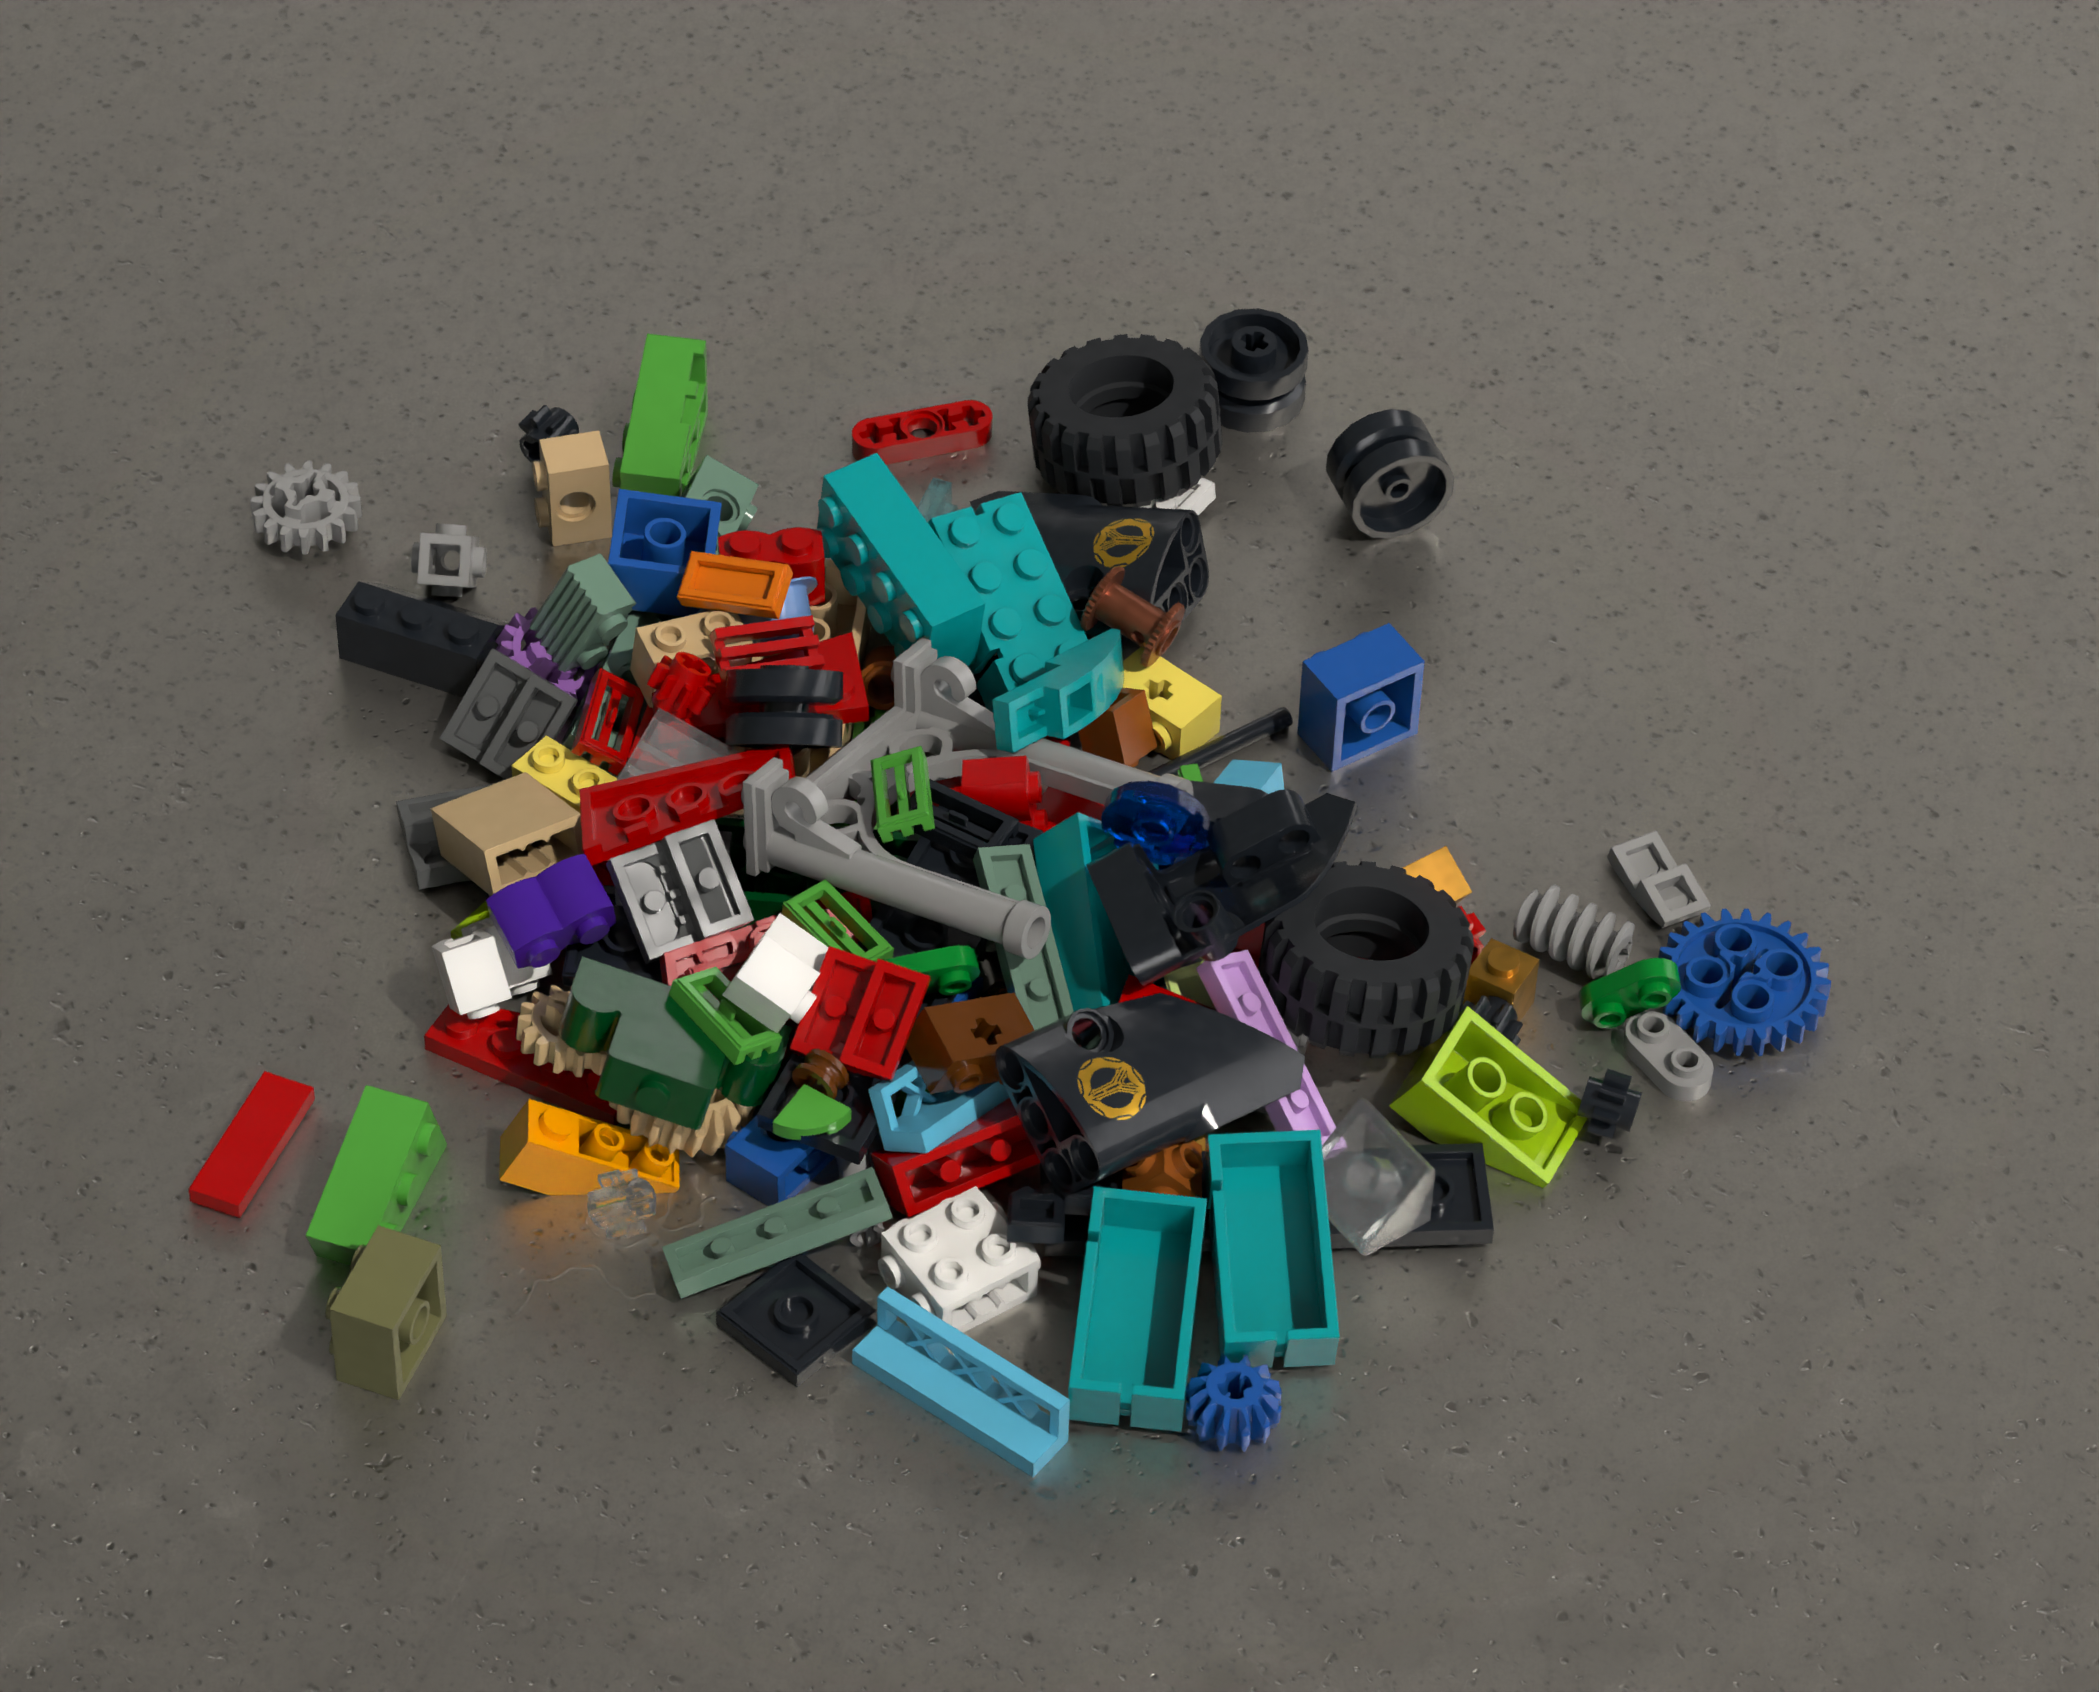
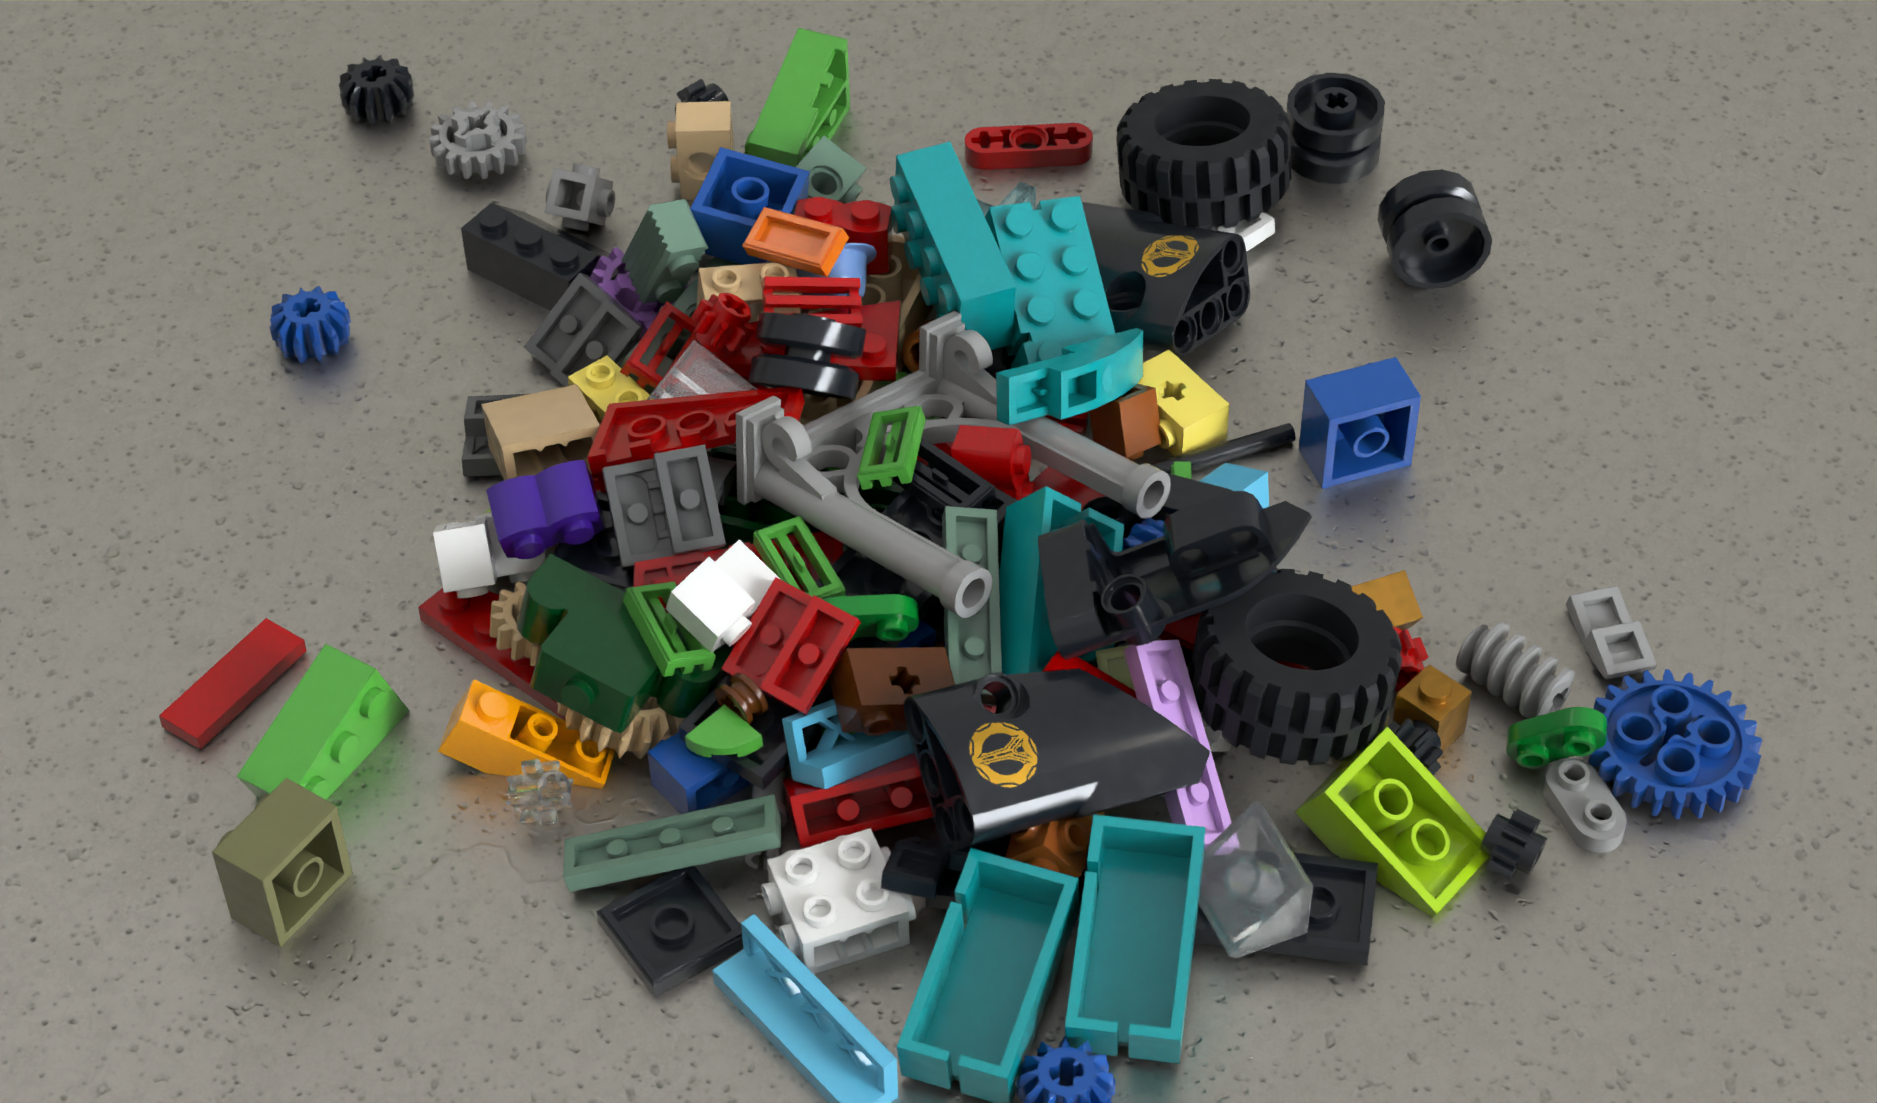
camera: 15 degrees right, 0 degrees up
copper hose [1080,566,1185,667] -> none
clear blue tile [1101,781,1210,865] -> none
none -> blue gear [269,286,351,364]
none -> black gear [339,55,414,127]

